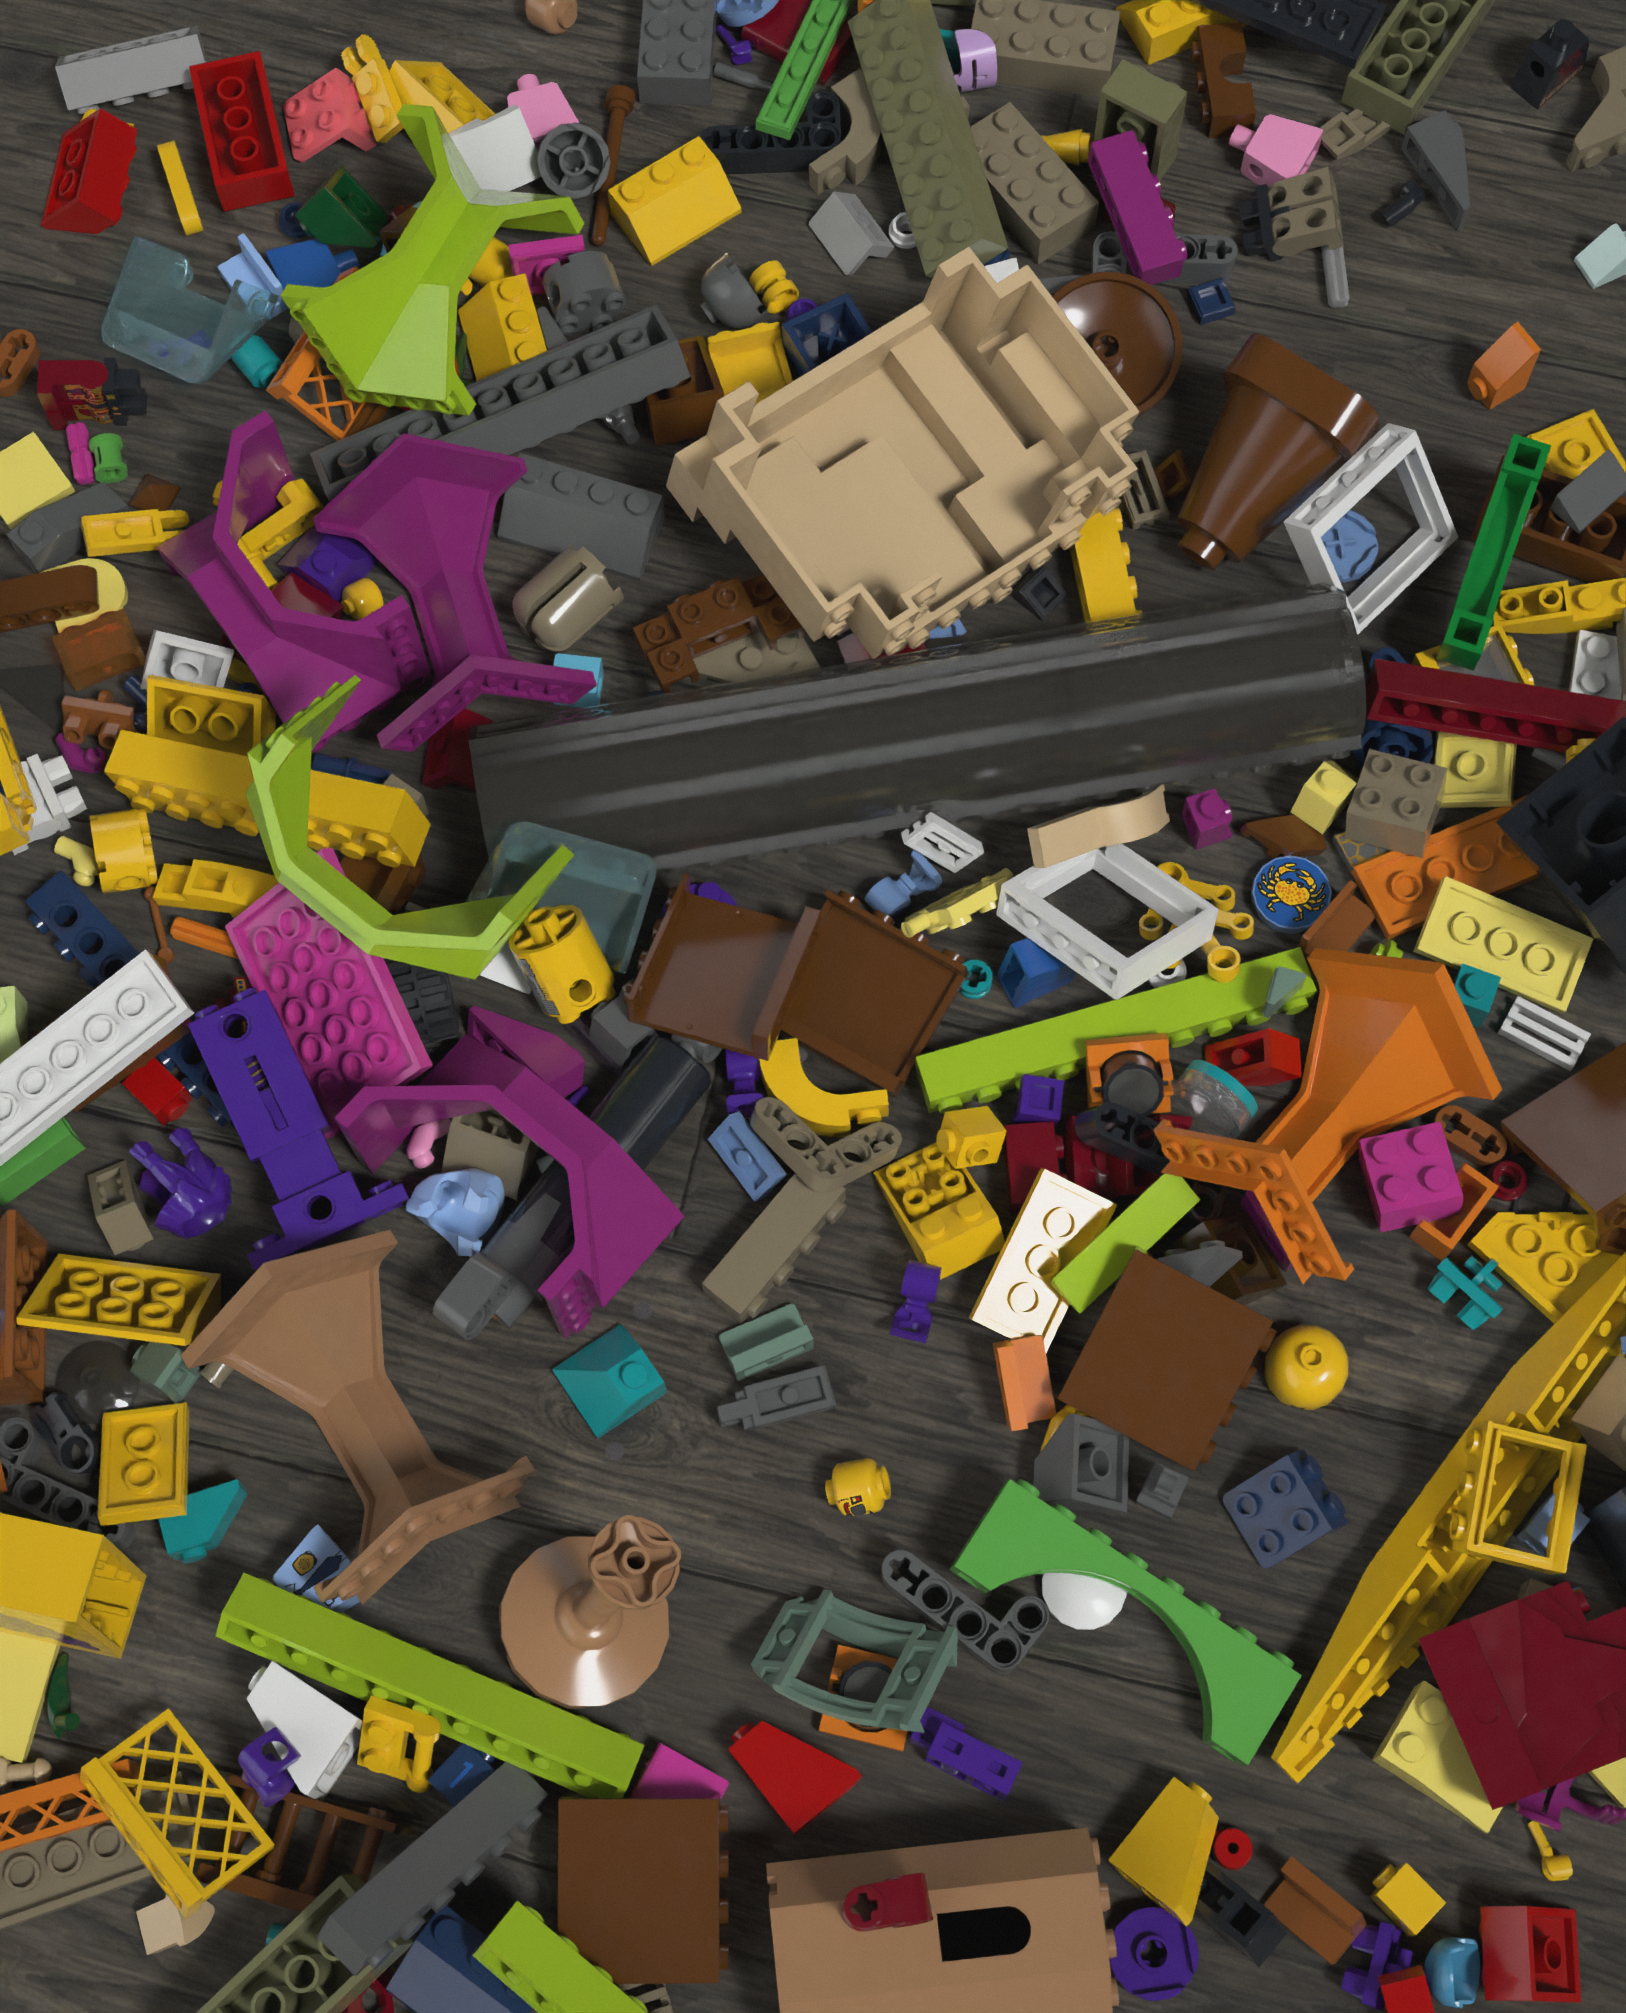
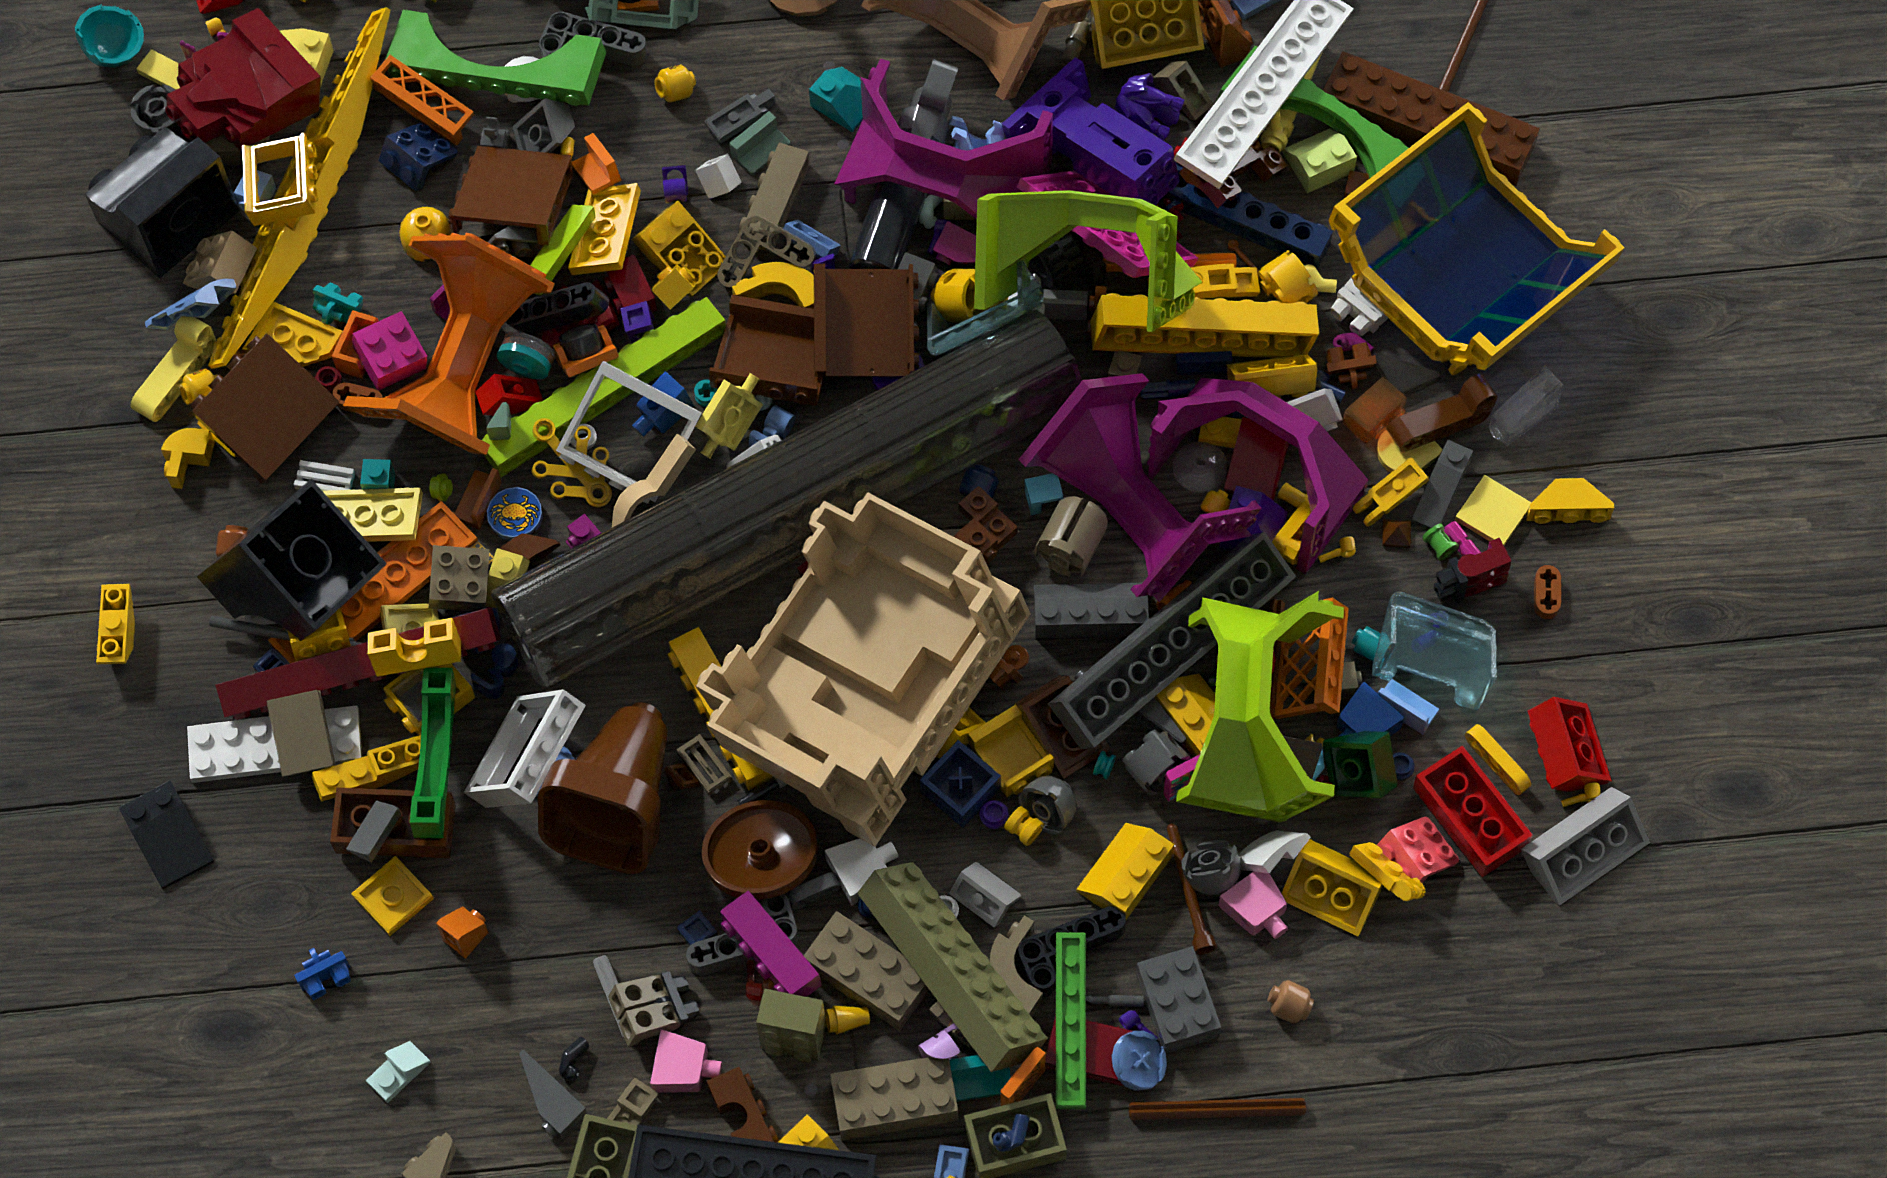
camera: 160 degrees right, 5 degrees down
none -> yellow arch [368,618,461,676]
none -> orange fence [370,55,474,146]
none -> white panel [695,154,741,199]

